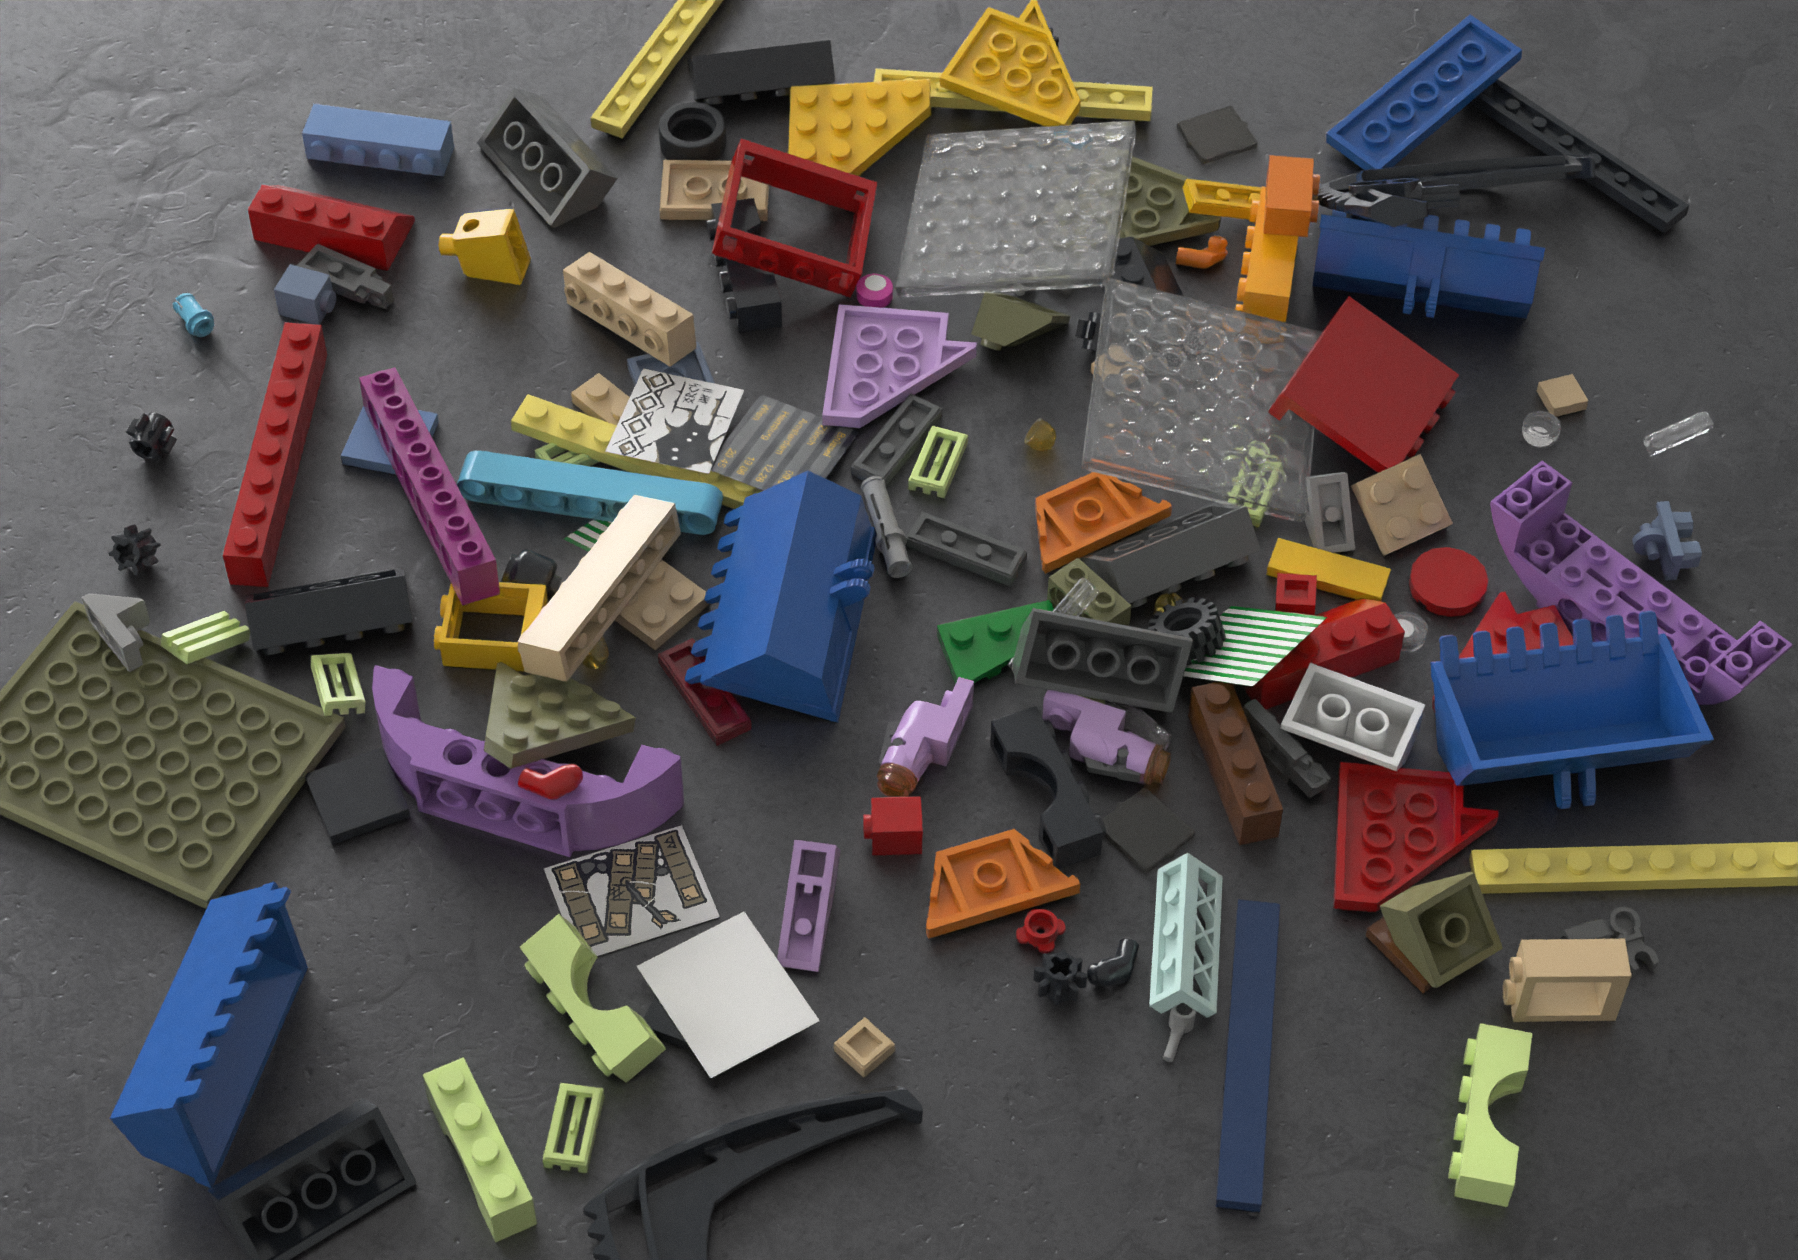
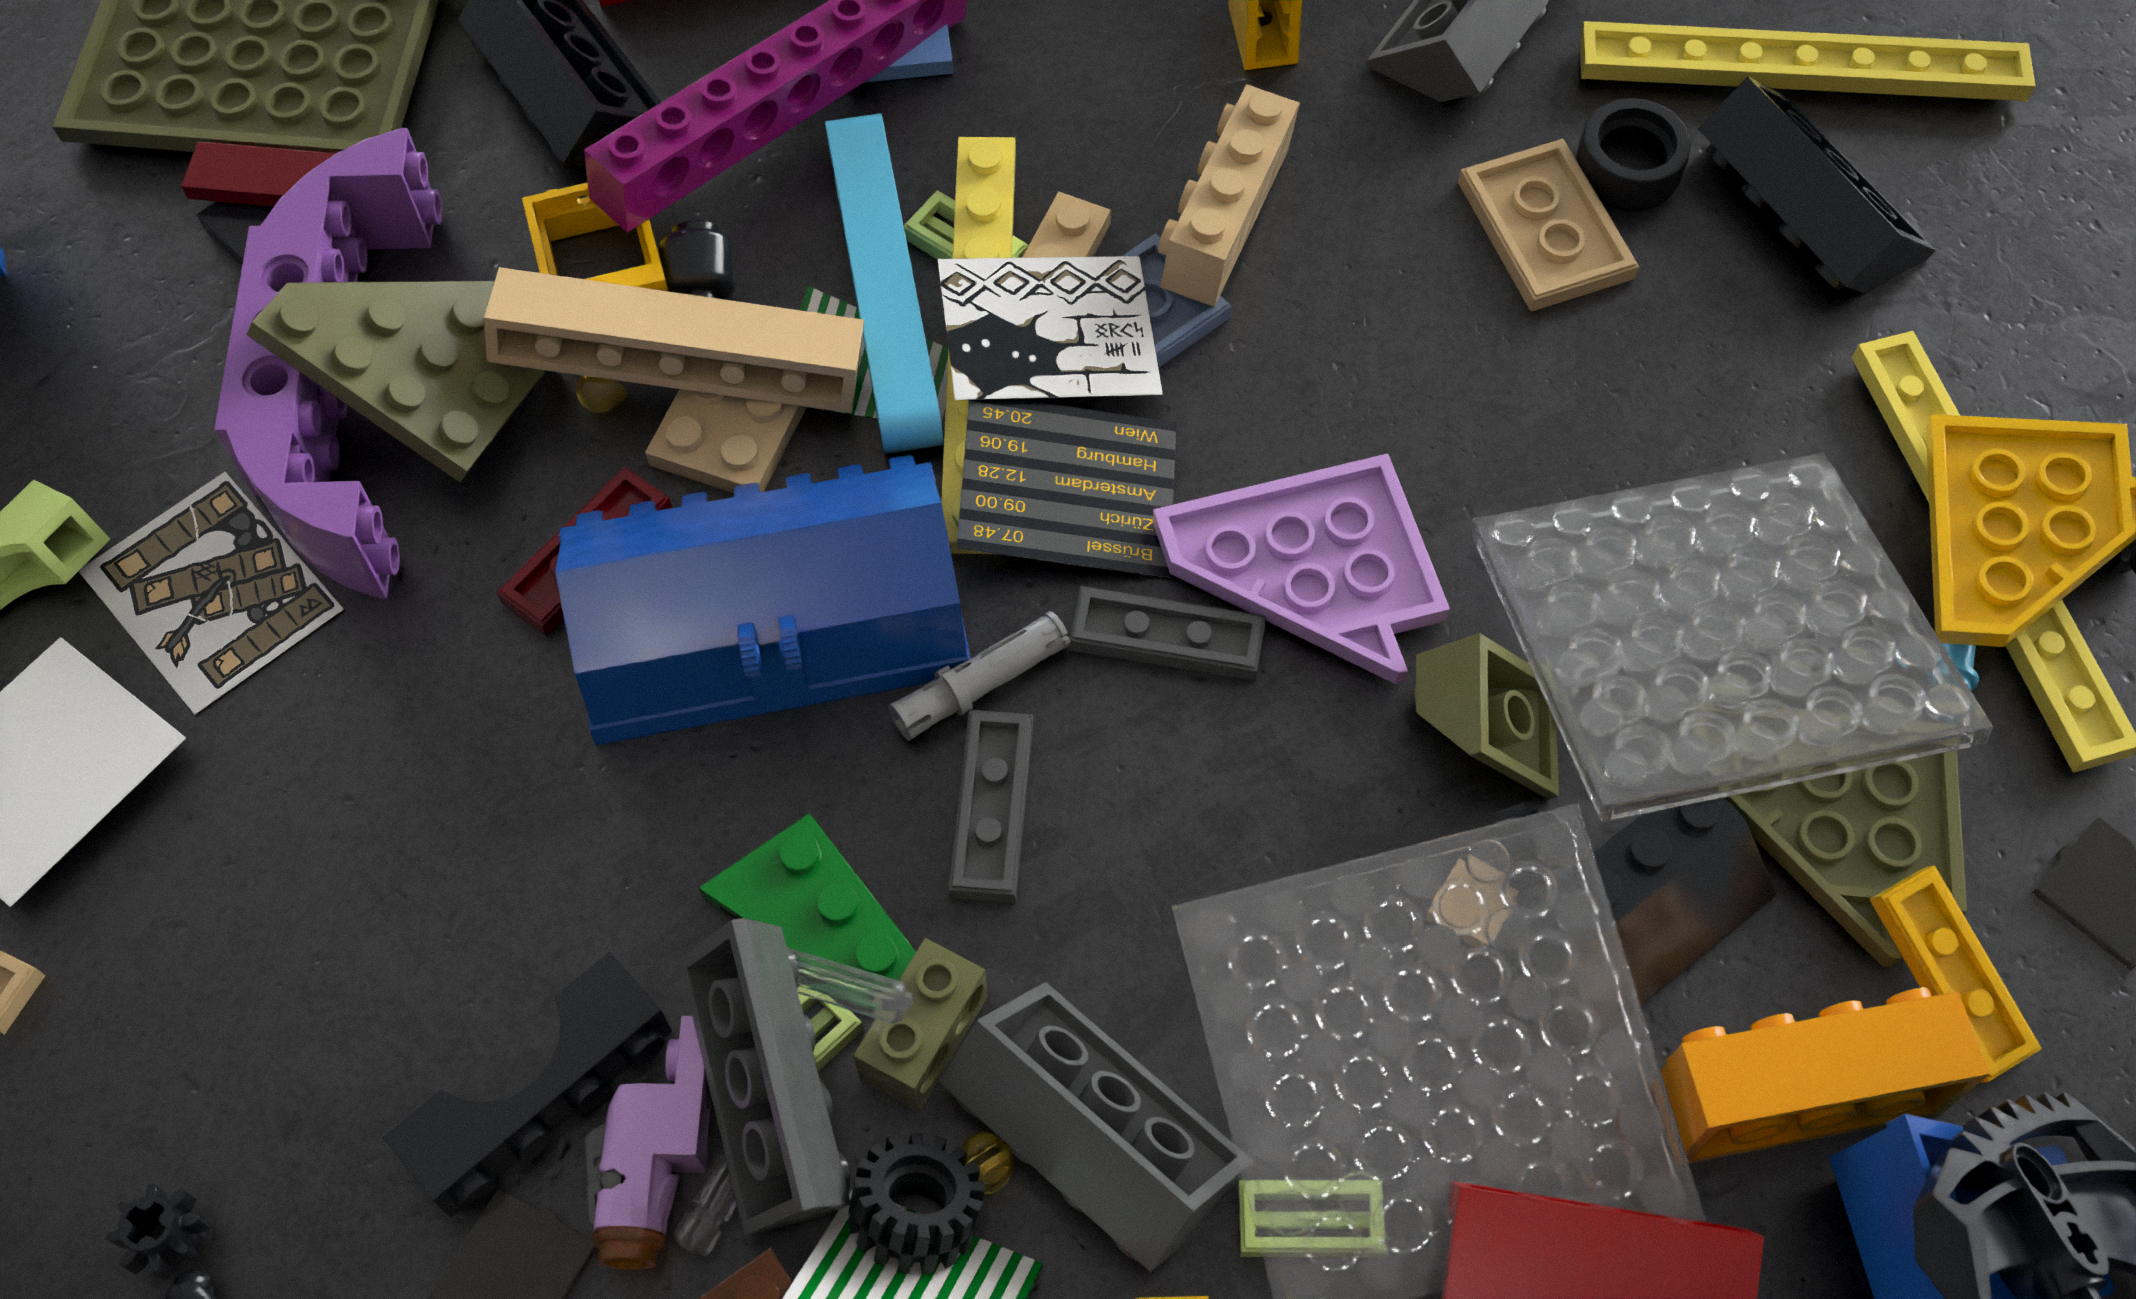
camera: 70 degrees right, 10 degrees up
yellowish green tile [311,653,365,716] -> none
red arm [518,764,583,800] -> none
black arch [706,198,782,333] -> none
red window [712,138,877,298] -> none
lavender slope [777,840,840,972] -> none
yellow wing [788,79,931,176] -> none
dark pink tile [857,274,893,308] -> none
red brick [863,797,923,855] -> none
lavender plate [877,677,974,797] -> none
yellowish green tile [908,426,968,498] -> none
orange wing [926,829,1080,939] -> none
red plate [1016,909,1065,954] -> none
clear yellow hinge [1024,418,1056,452] -> none
orange wing [1035,468,1172,574] -> none
orange arm [1176,236,1228,269] -> none
orange brick [1263,155,1320,237] -> none
none -> dark red tile [181,141,336,207]

